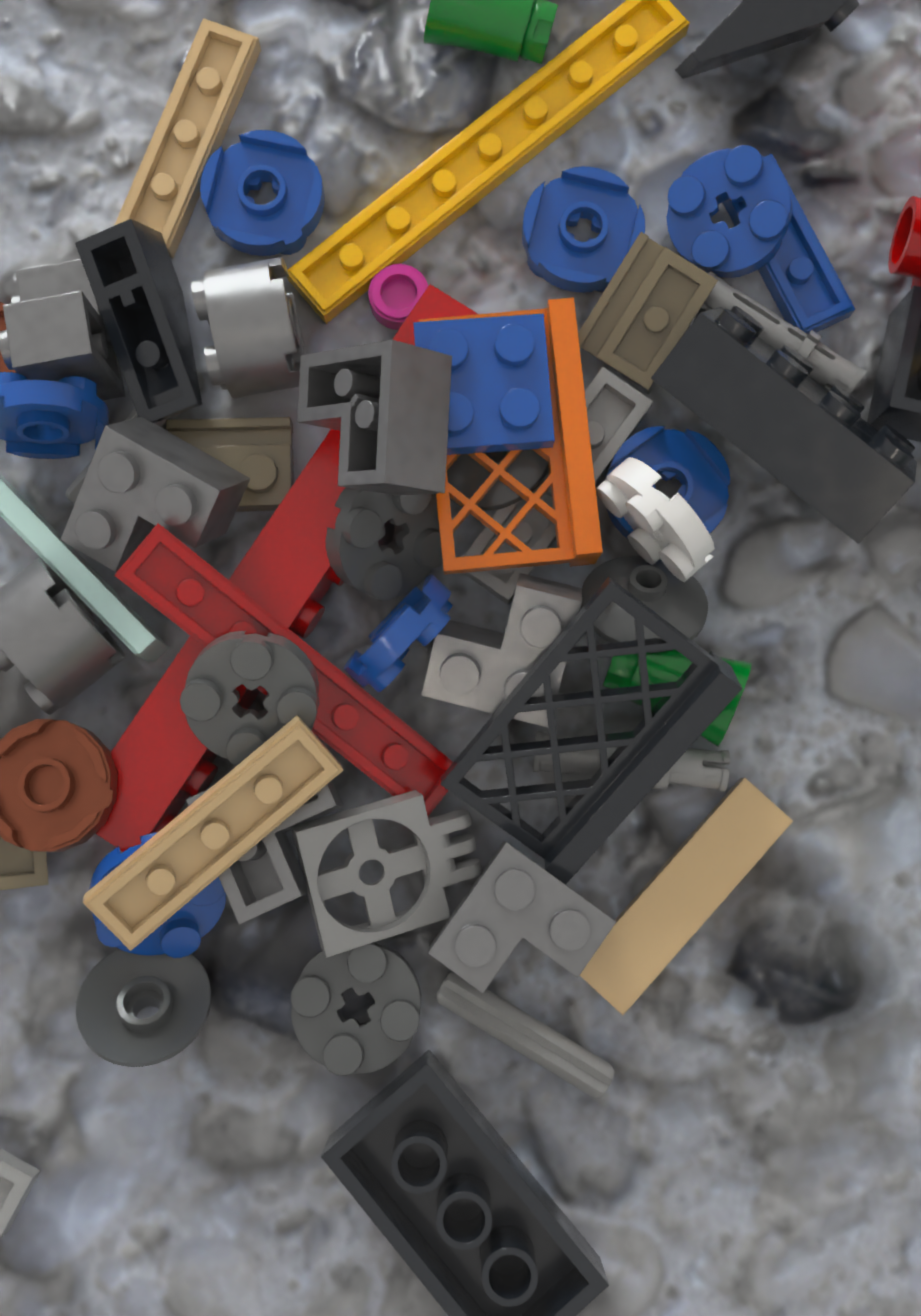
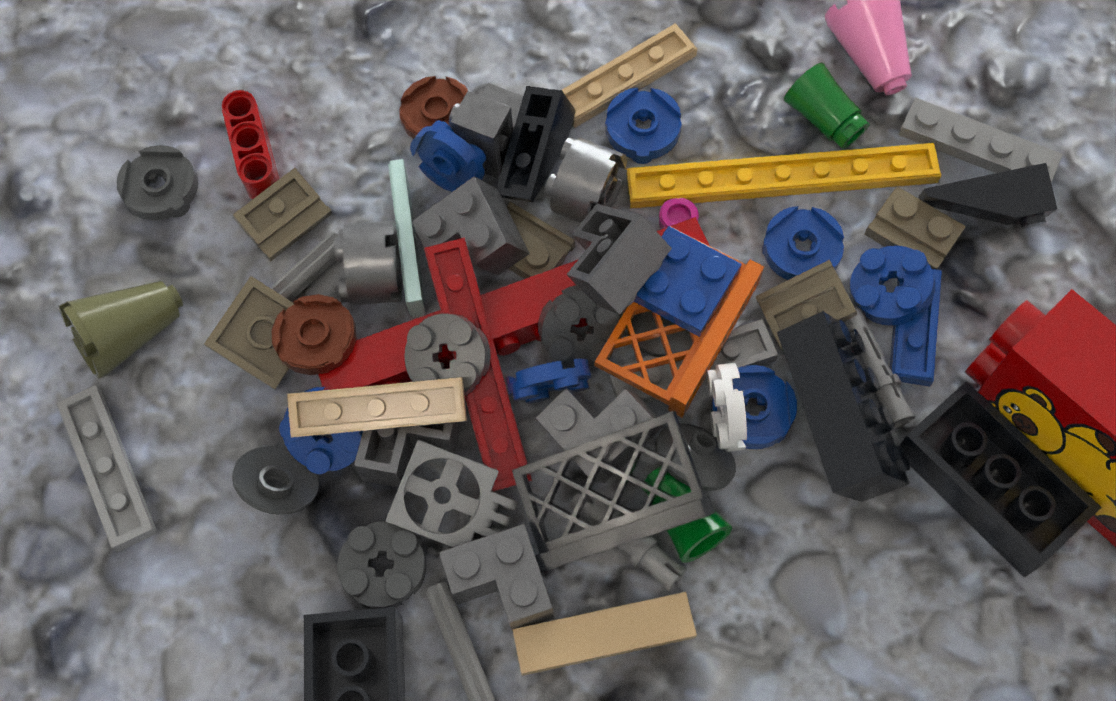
camera: 40 degrees right, 15 degrees down
none -> dark tan plate [864,186,966,270]

